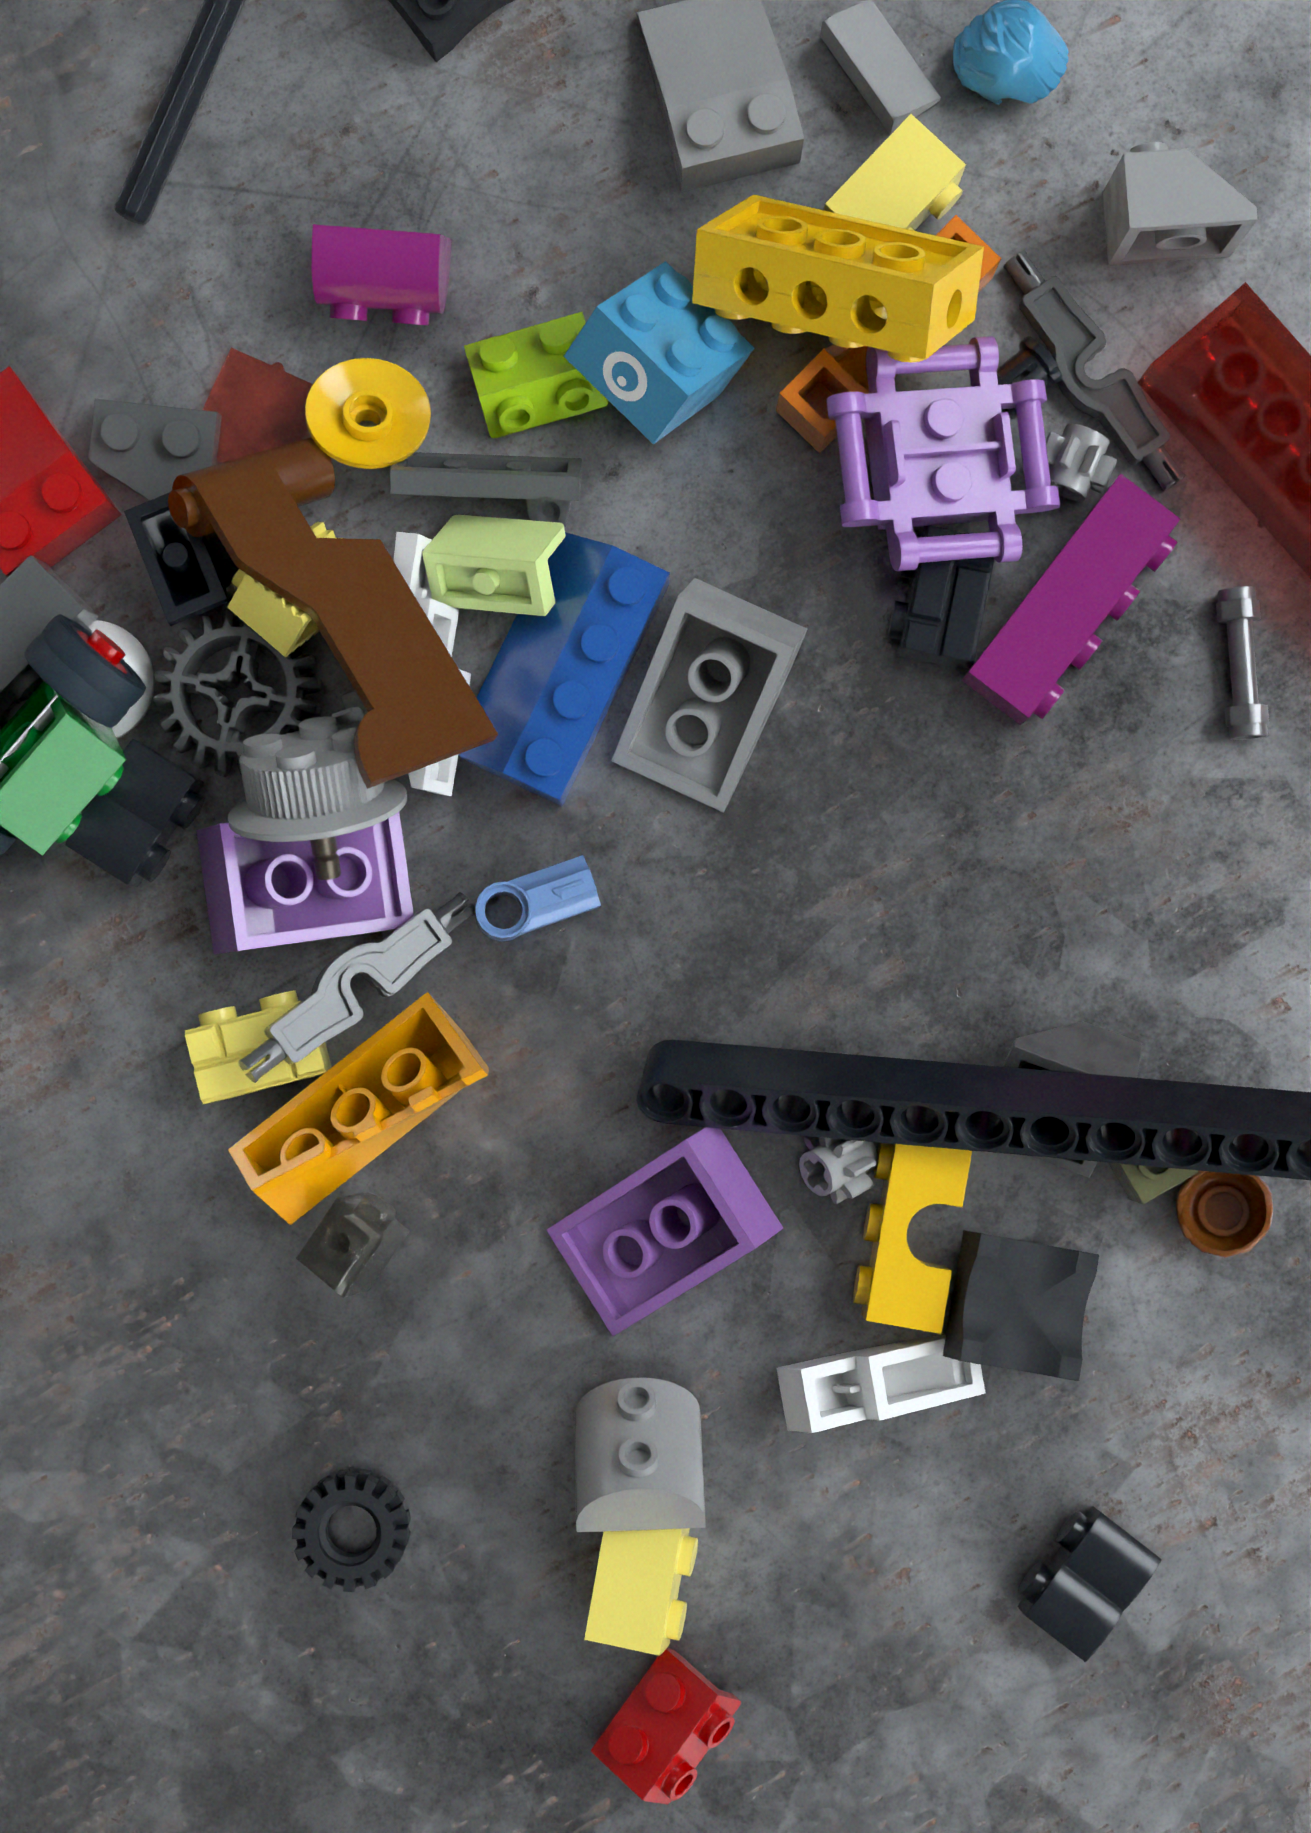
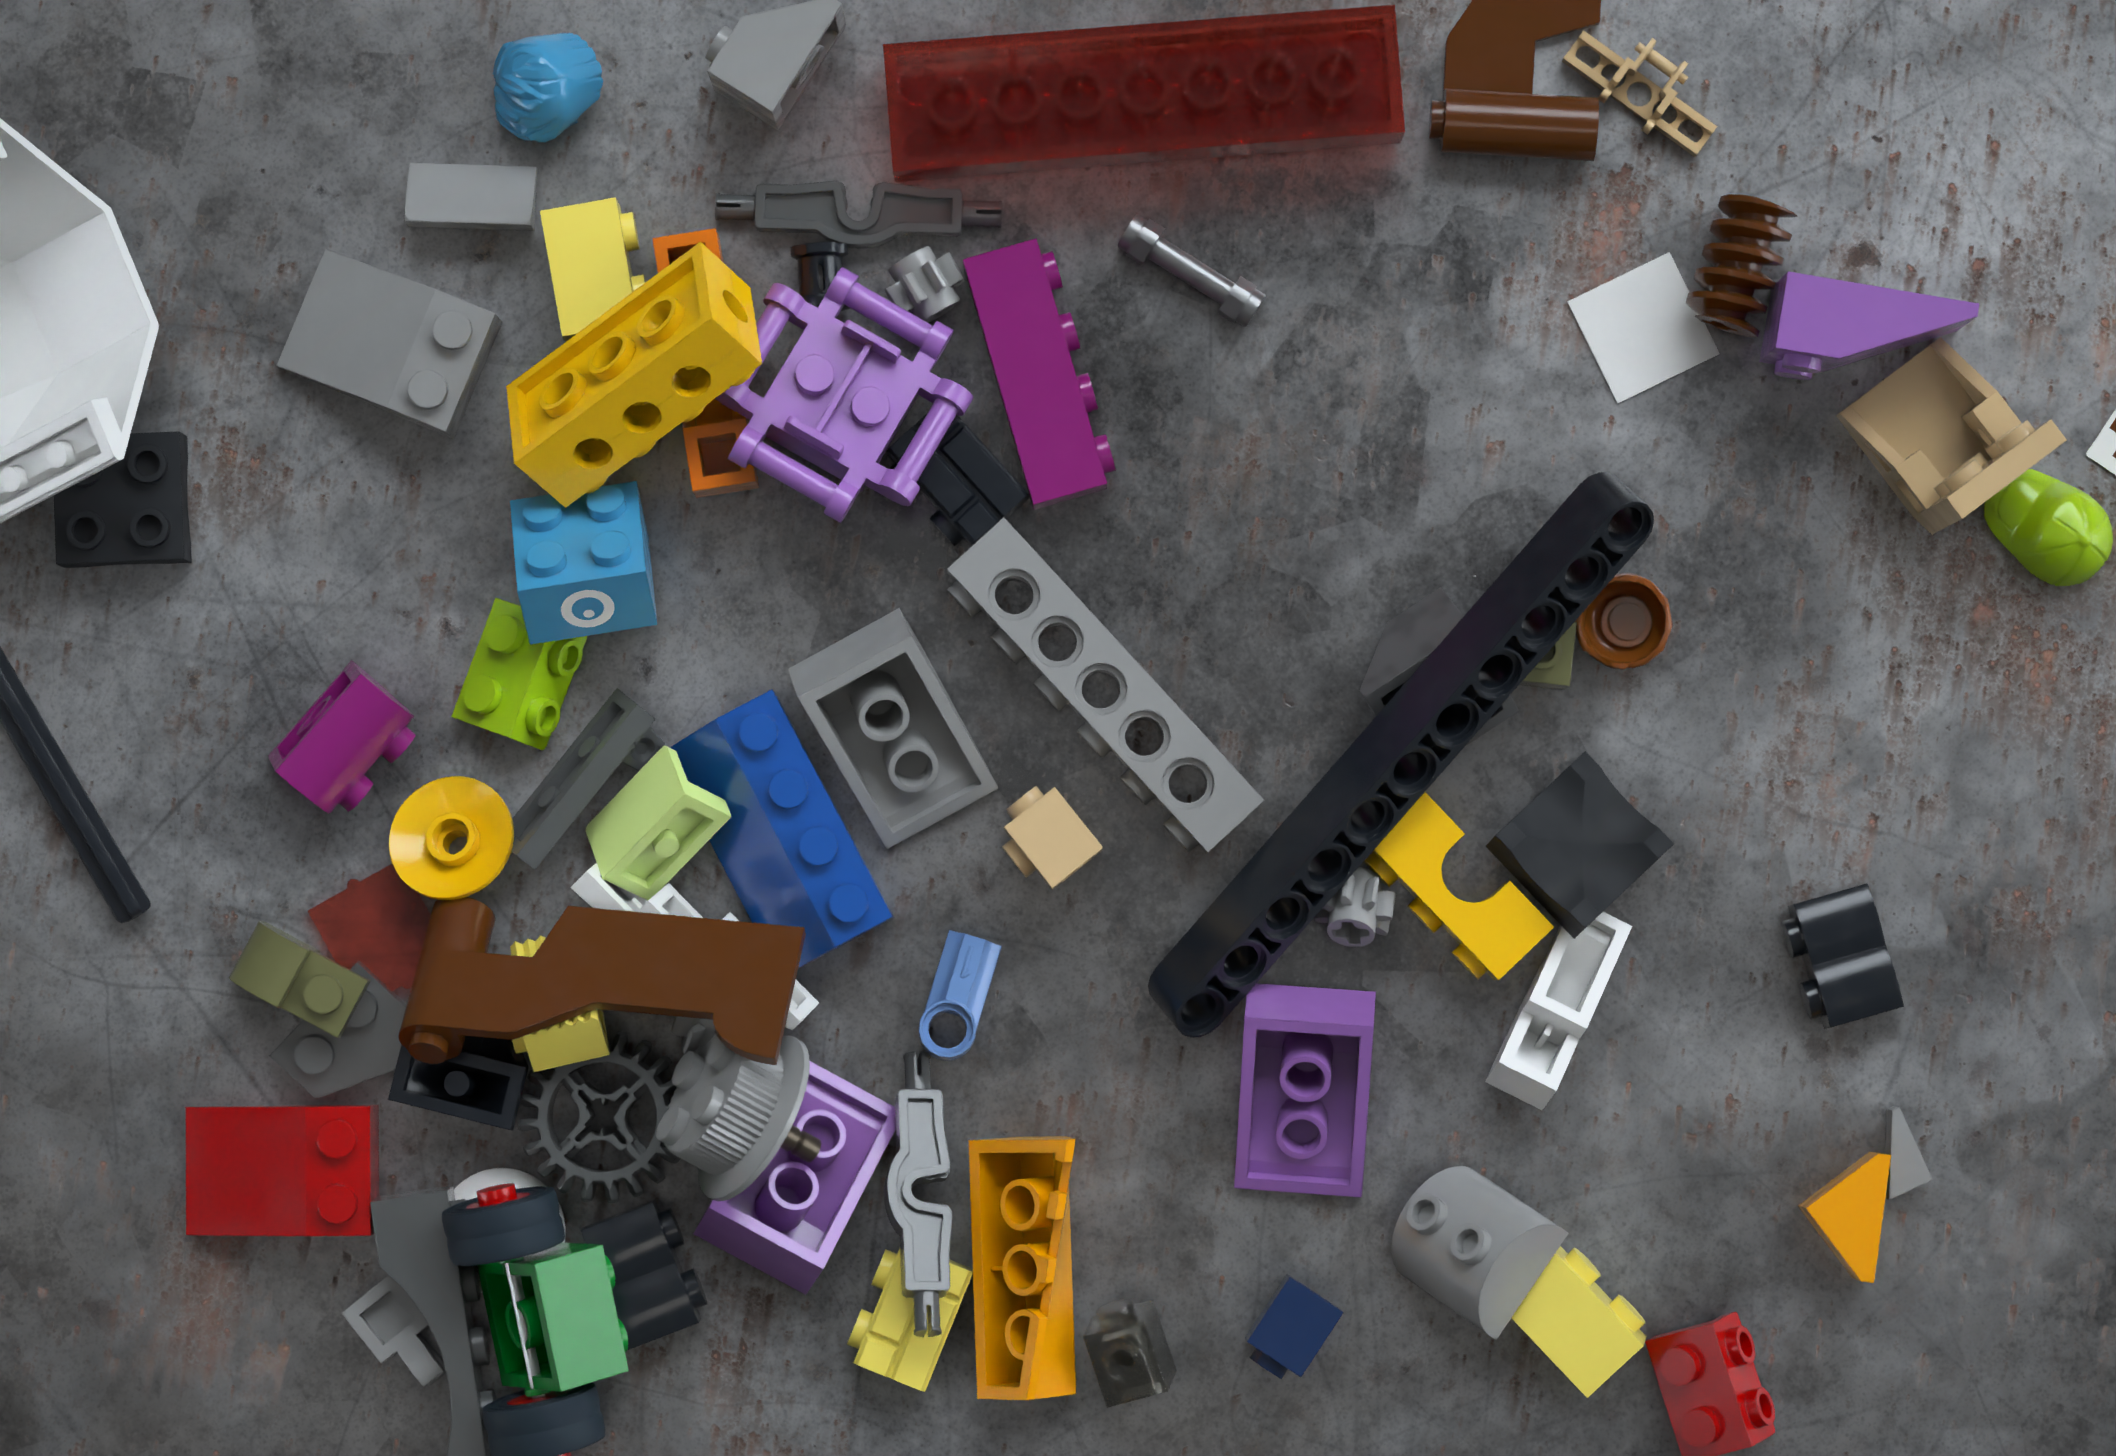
camera: 55 degrees left, 0 degrees up
none -> olive brick [228,921,371,1038]
none -> light grey brick [947,517,1265,854]
none -> tan brick [1002,786,1103,890]
none -> dark blue brick [1245,1274,1344,1379]
none -> light orange slope [1798,1152,1891,1283]
none -> light grey piece [1885,1106,1933,1200]

